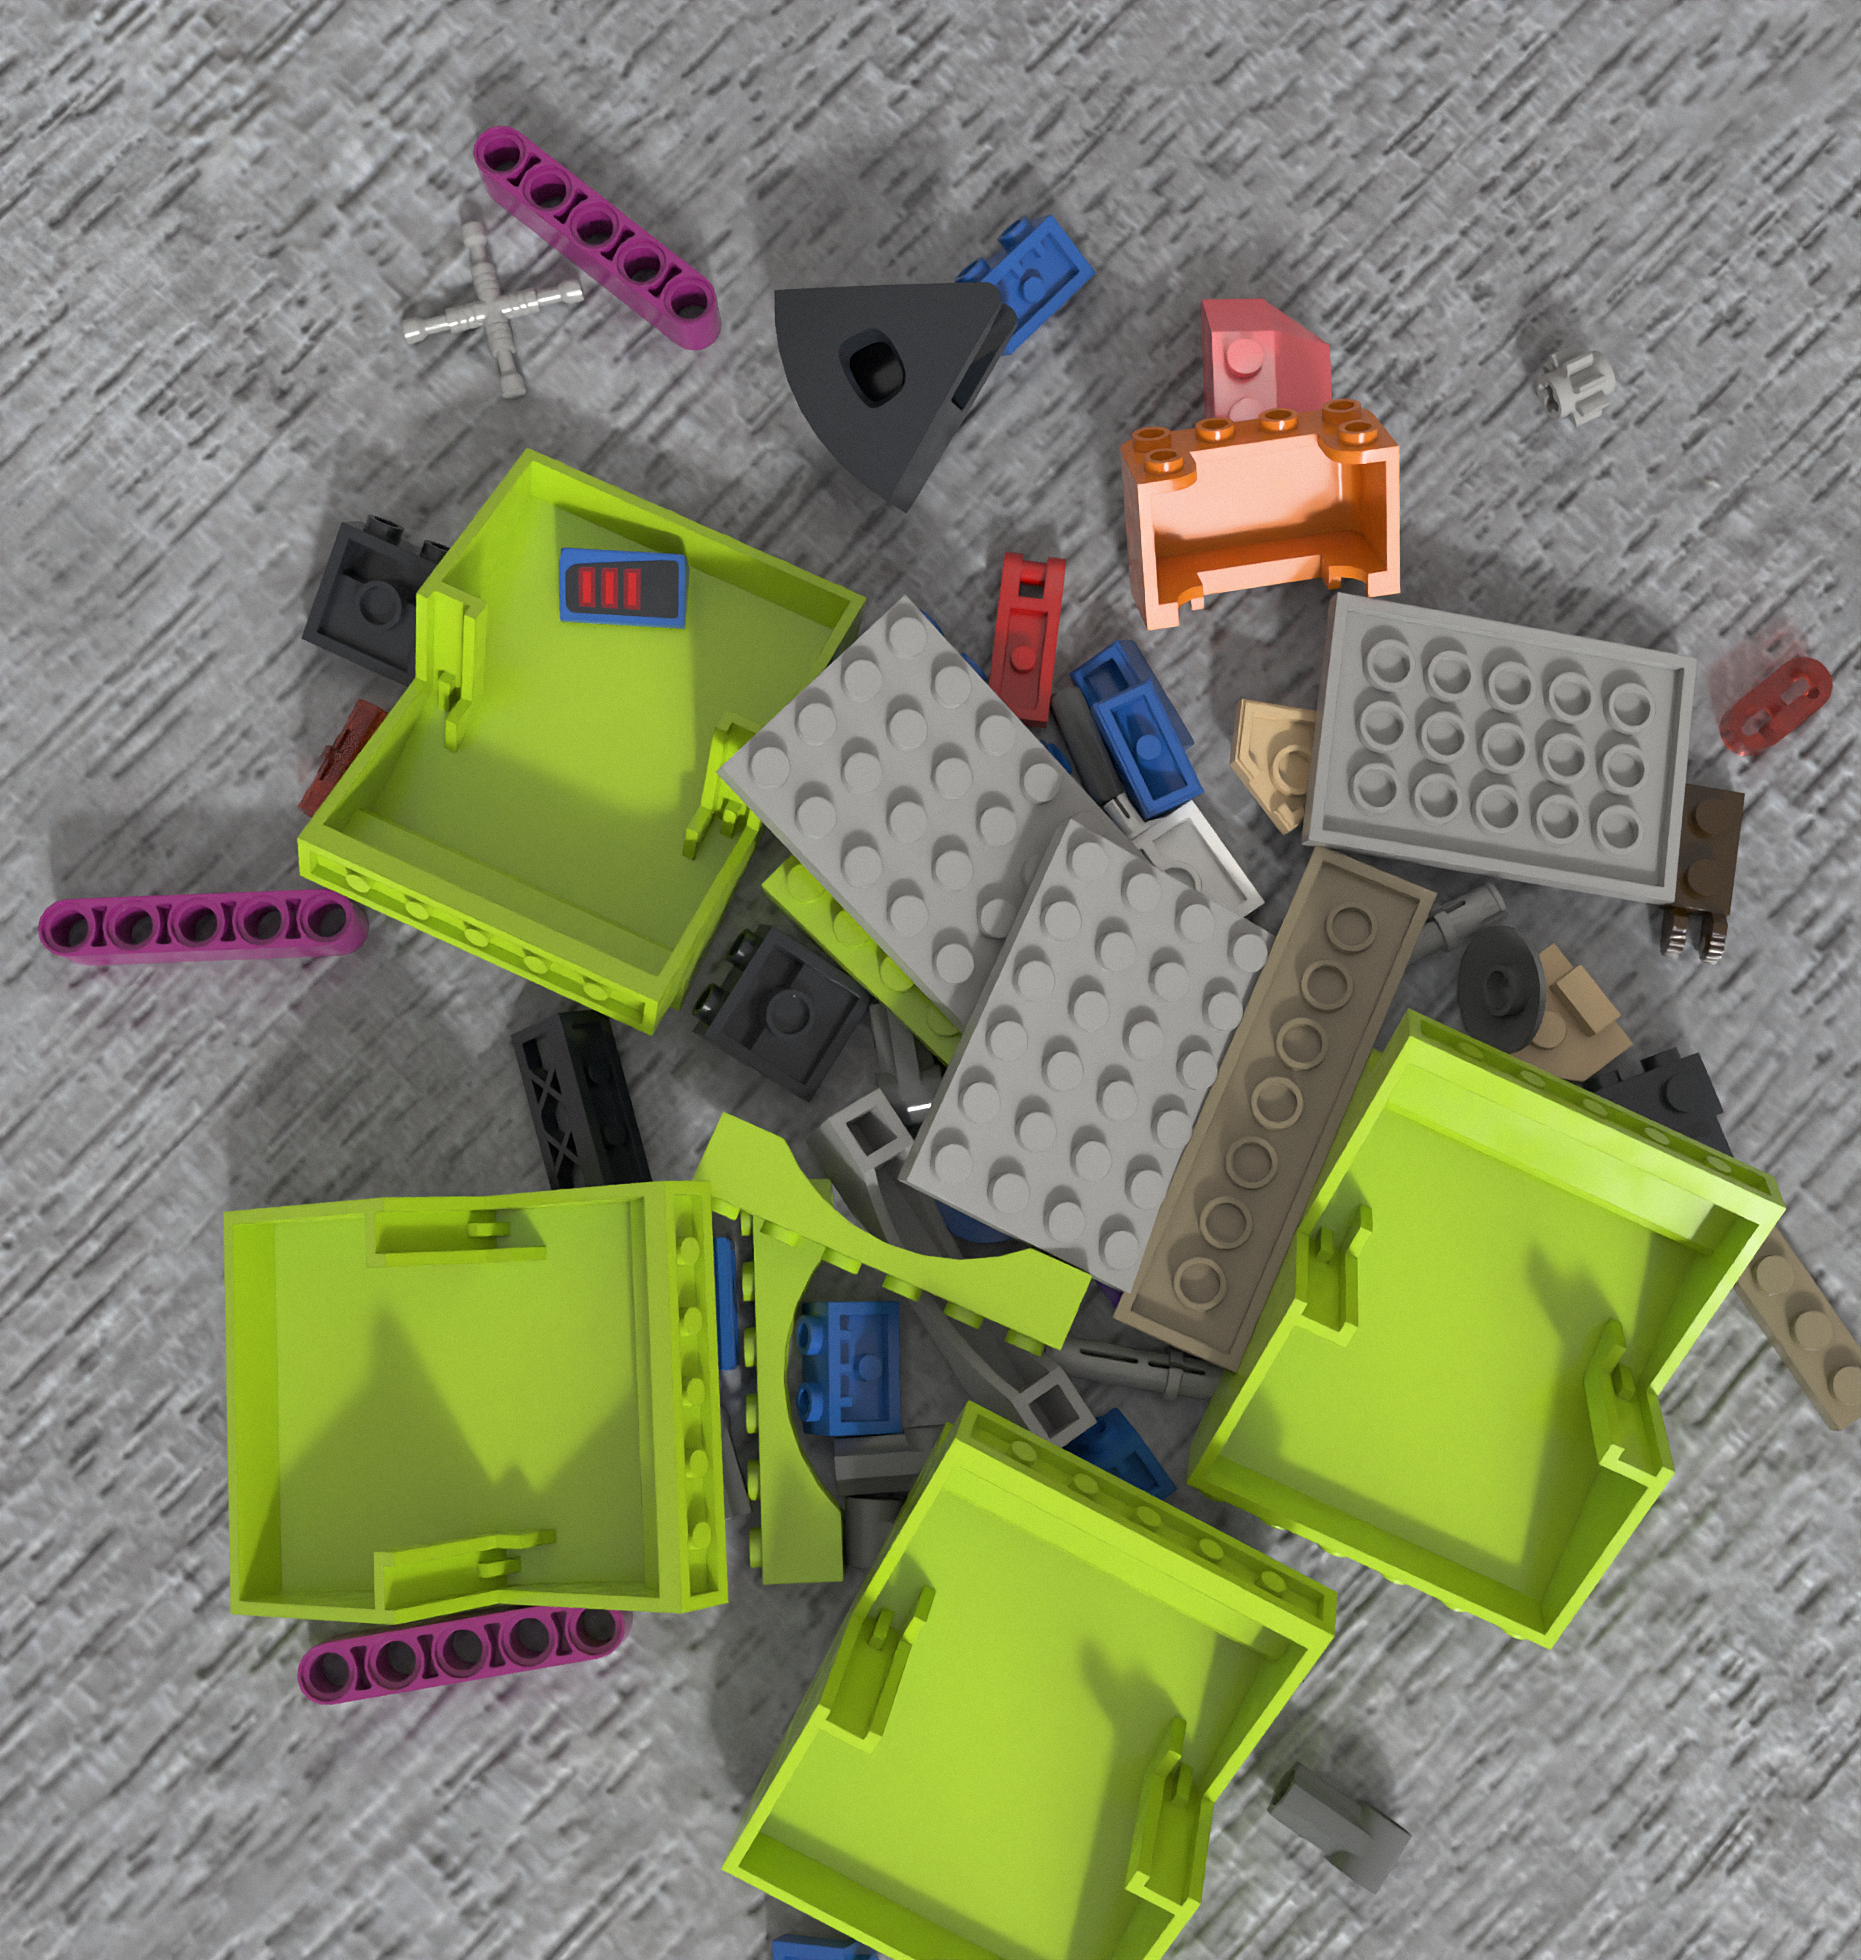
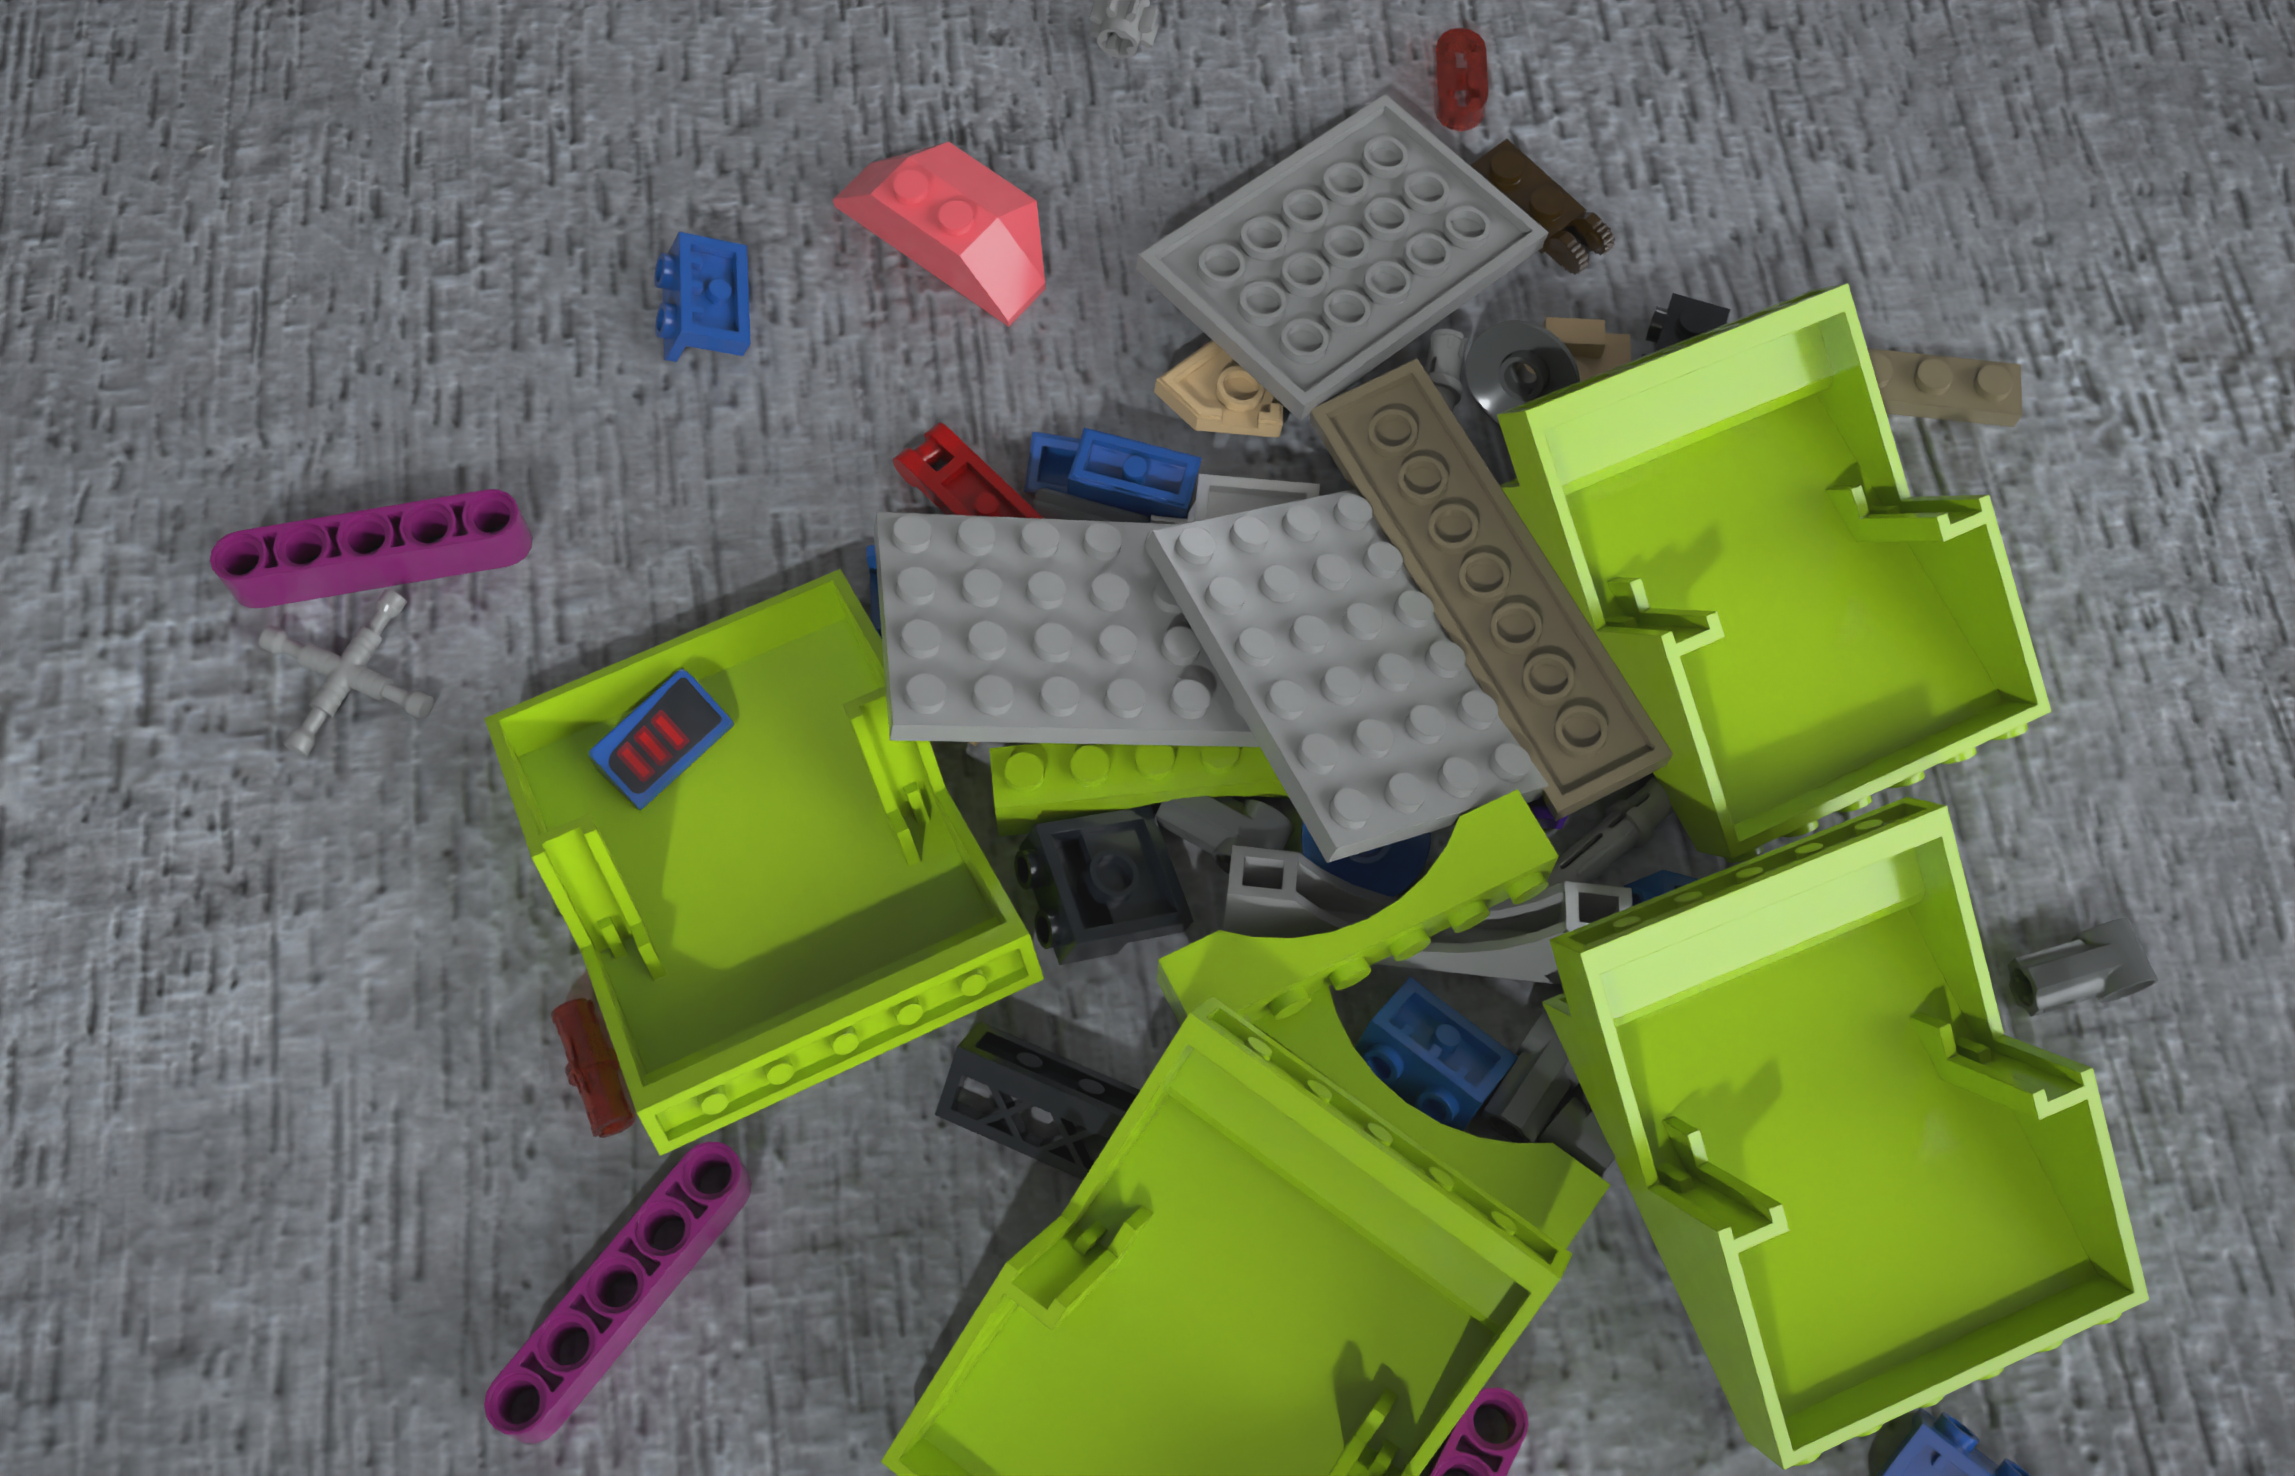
camera: 50 degrees left, 15 degrees down
black plate [301,515,450,687] -> none
black piece [774,282,1018,514] -> none
orange windscreen [1120,399,1400,631] -> none

